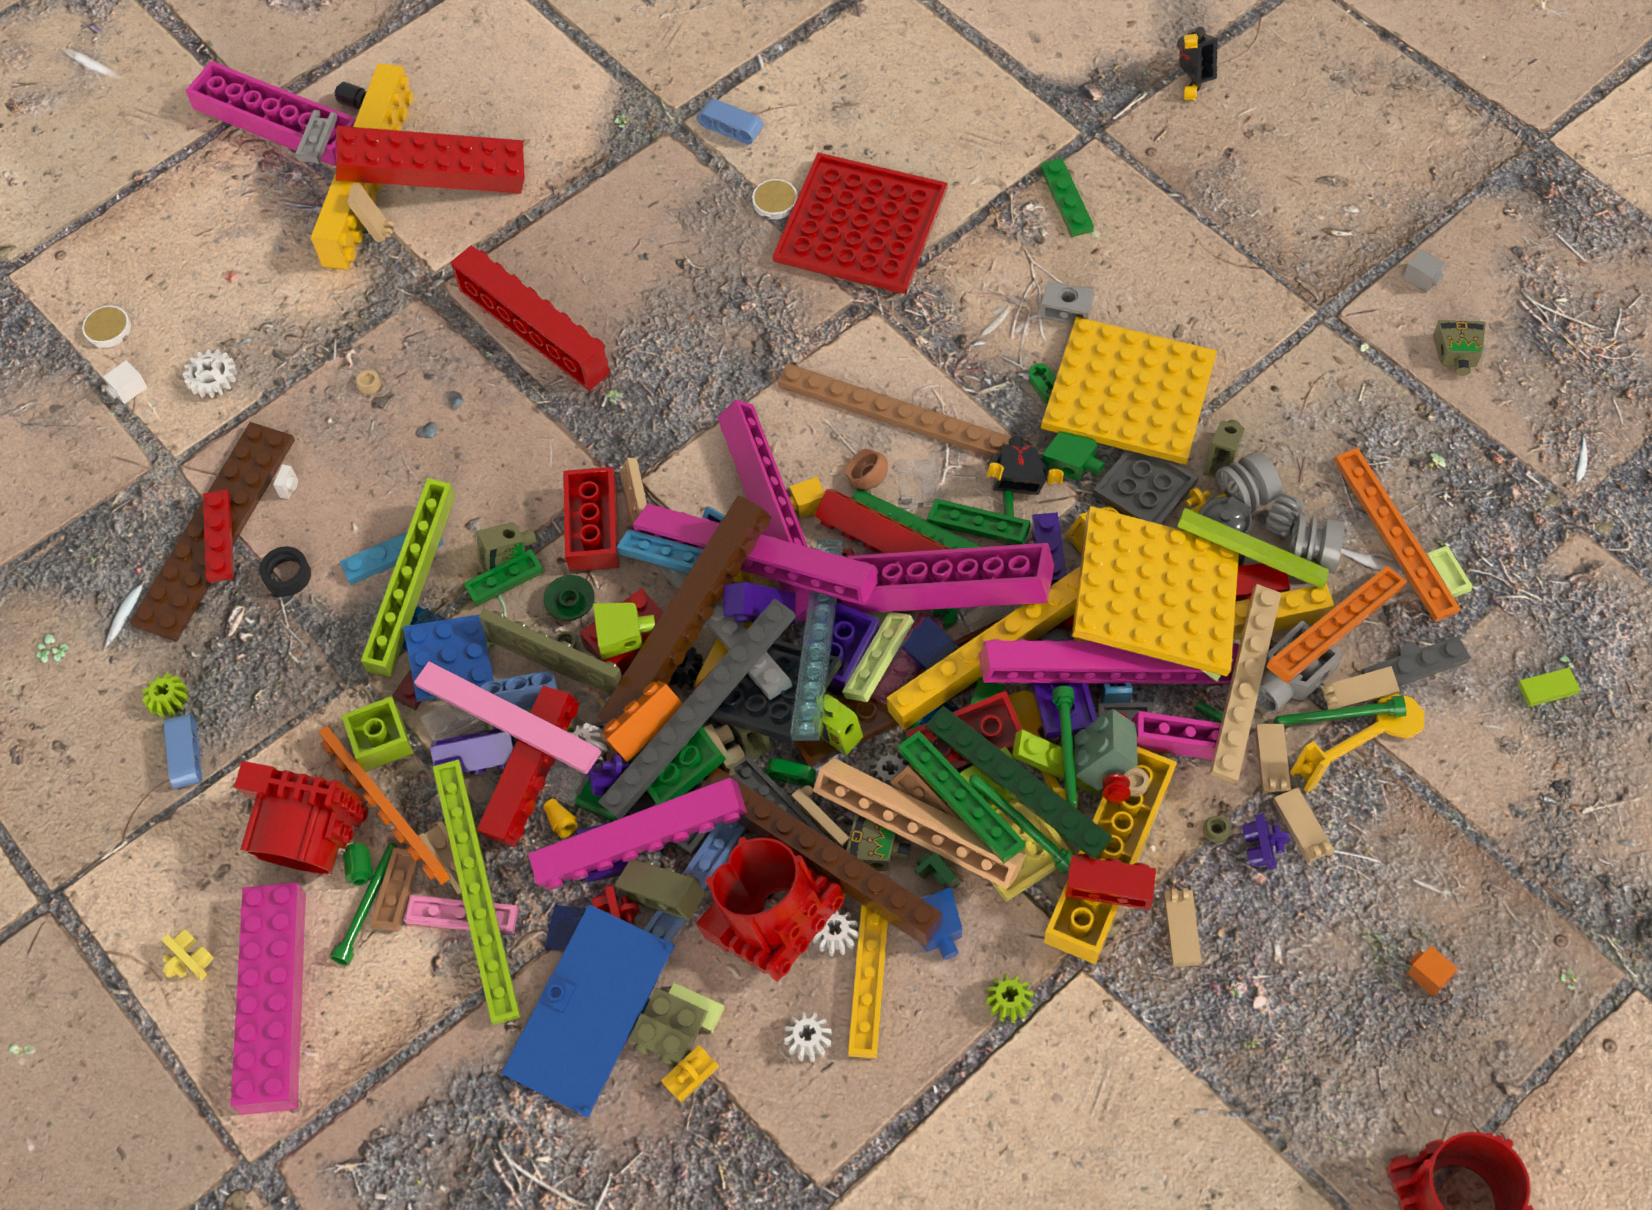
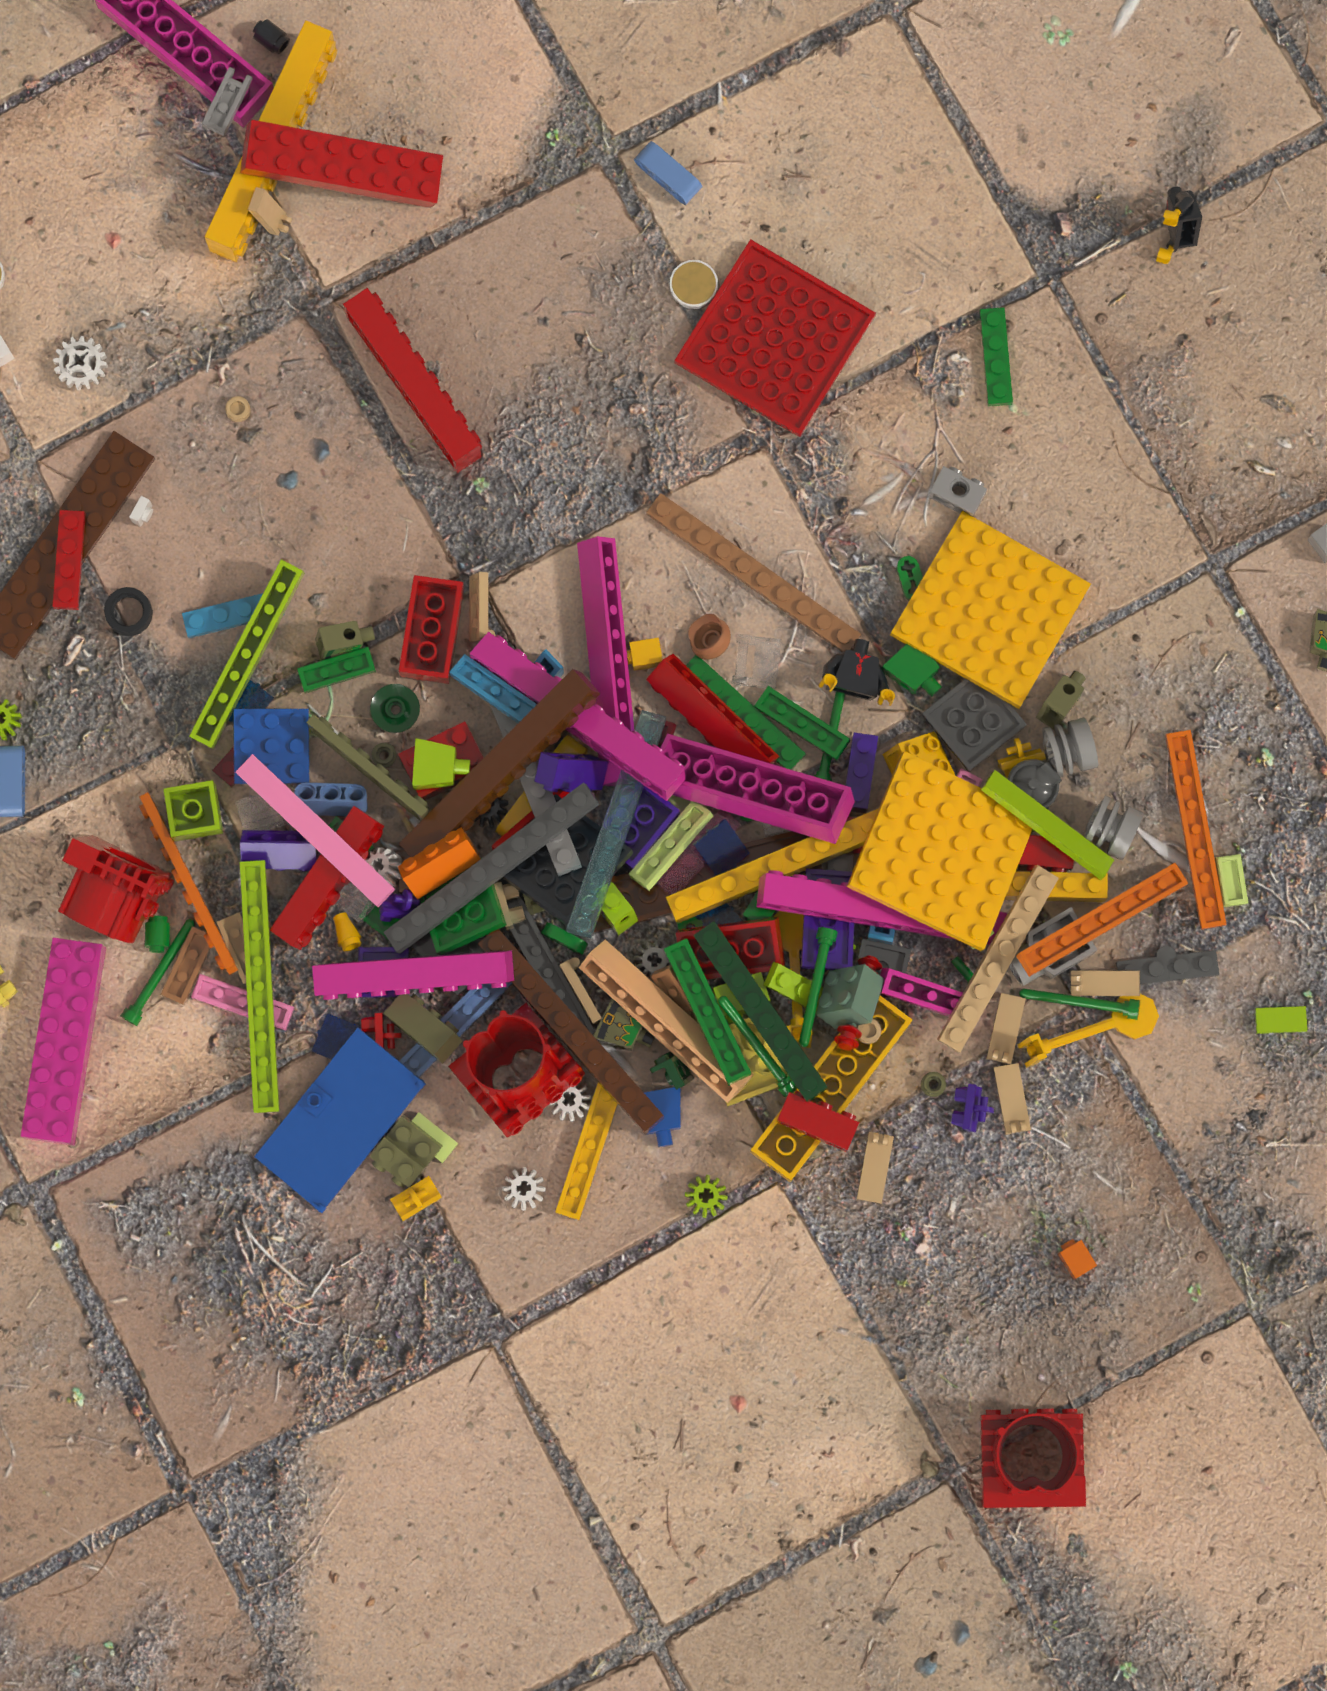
camera: 10 degrees right, 20 degrees up
light grey gear [1265,493,1304,538] -> none

